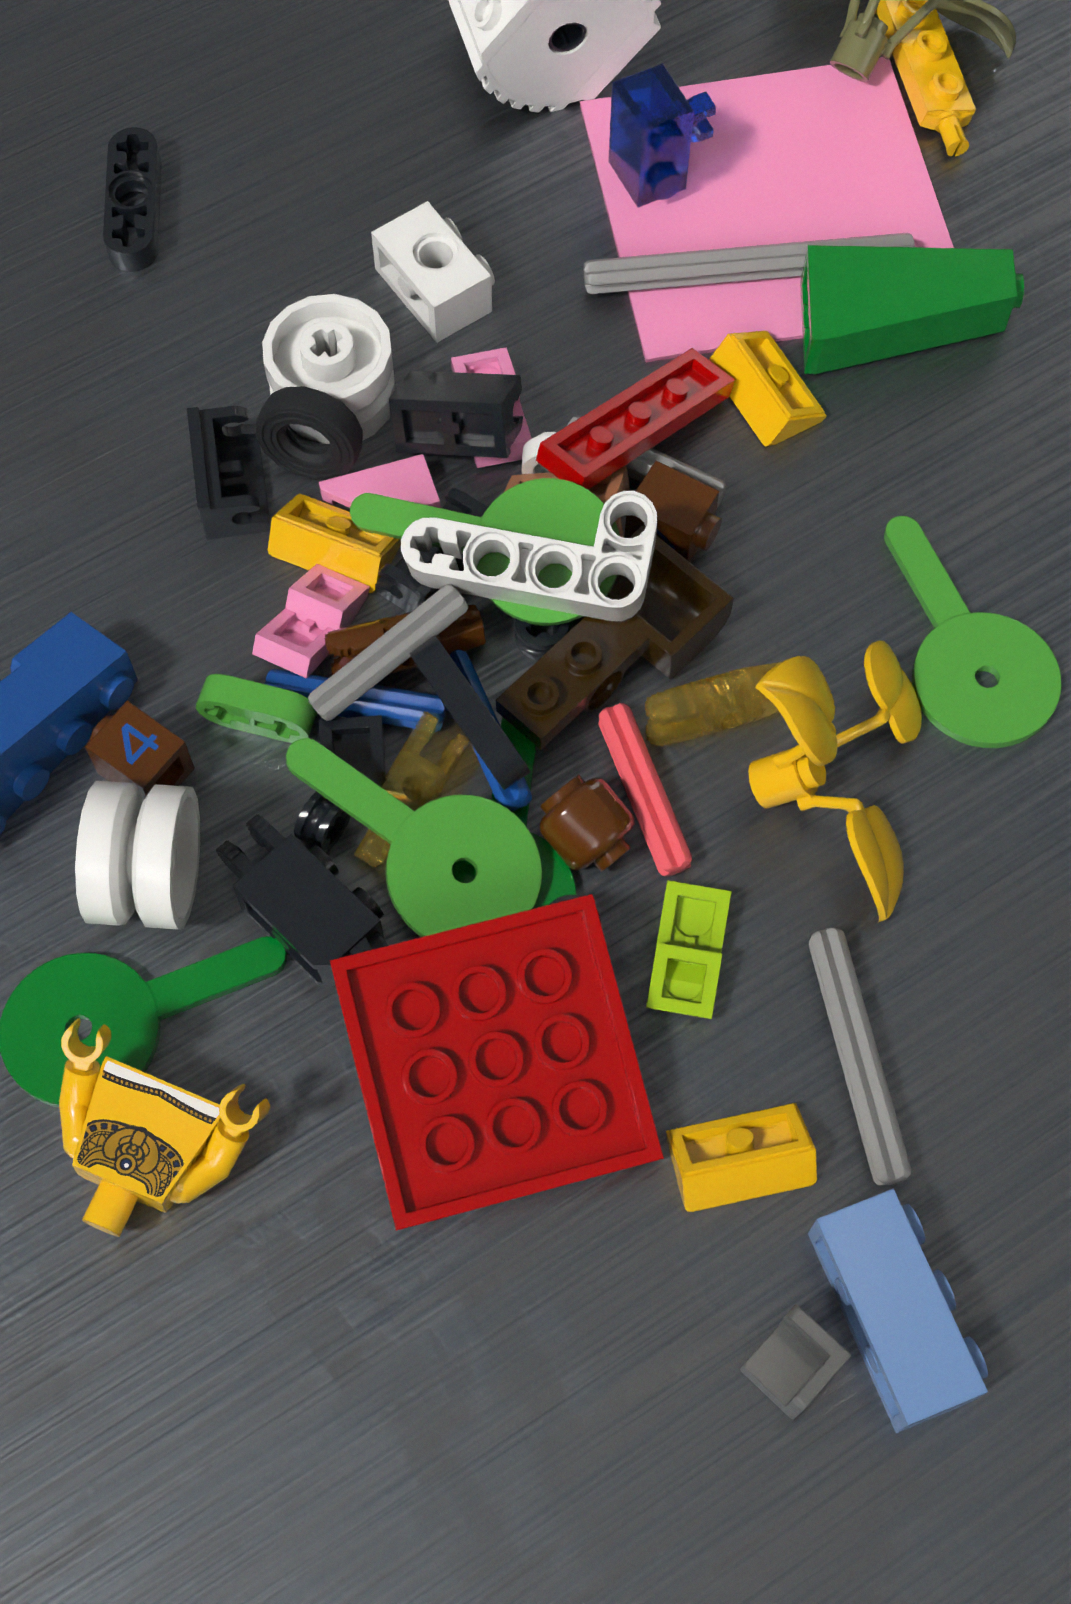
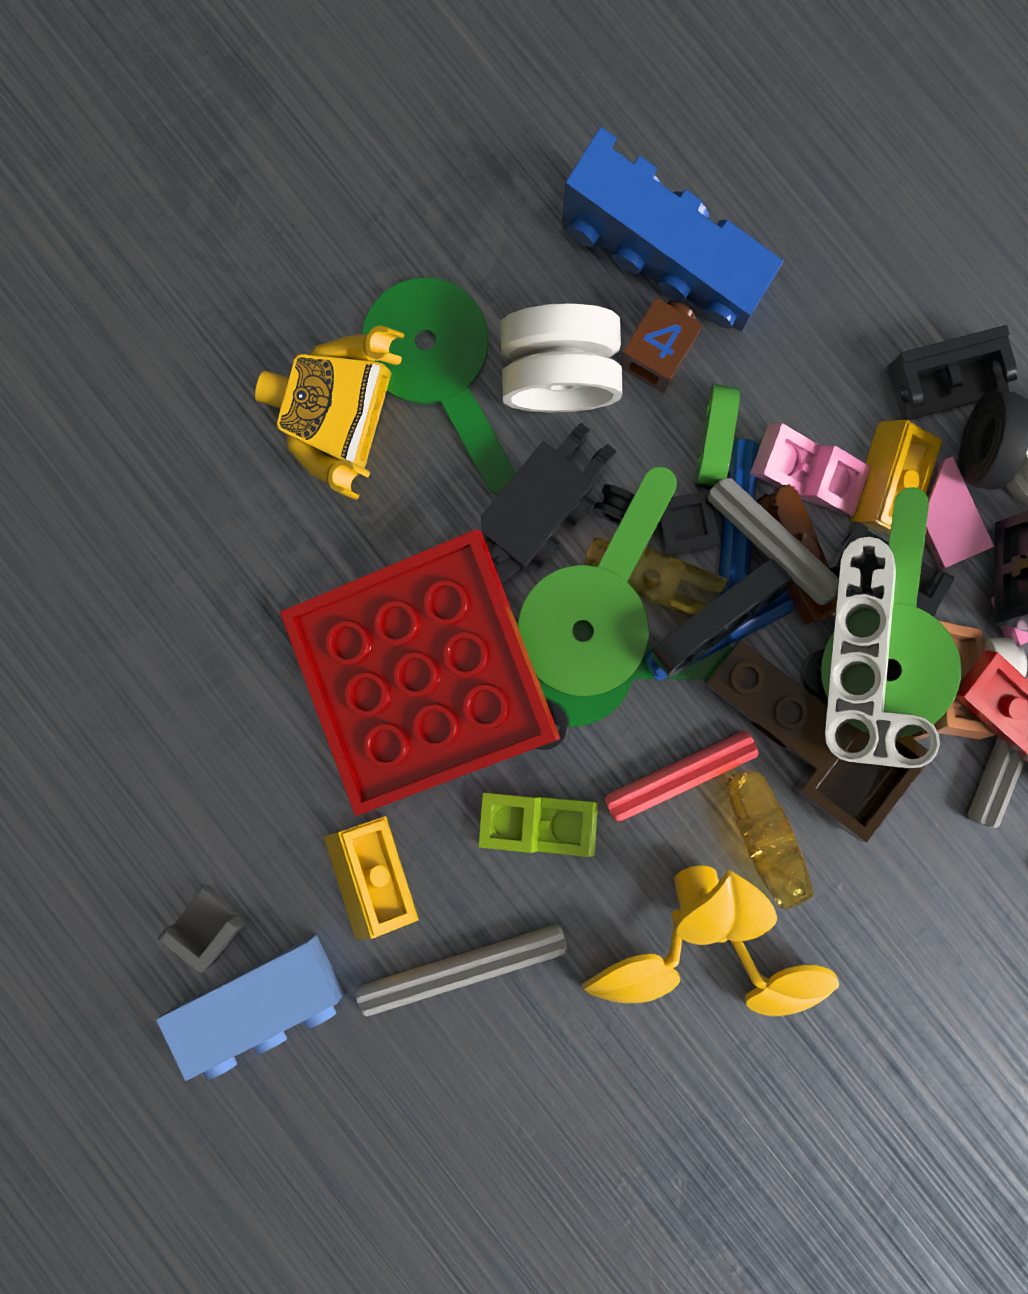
camera: 85 degrees right, 20 degrees up
reddish brown head [540,775,634,872] -> none
reddish brown brick [624,461,722,562] -> none
bright green piece [884,516,1061,748] -> none

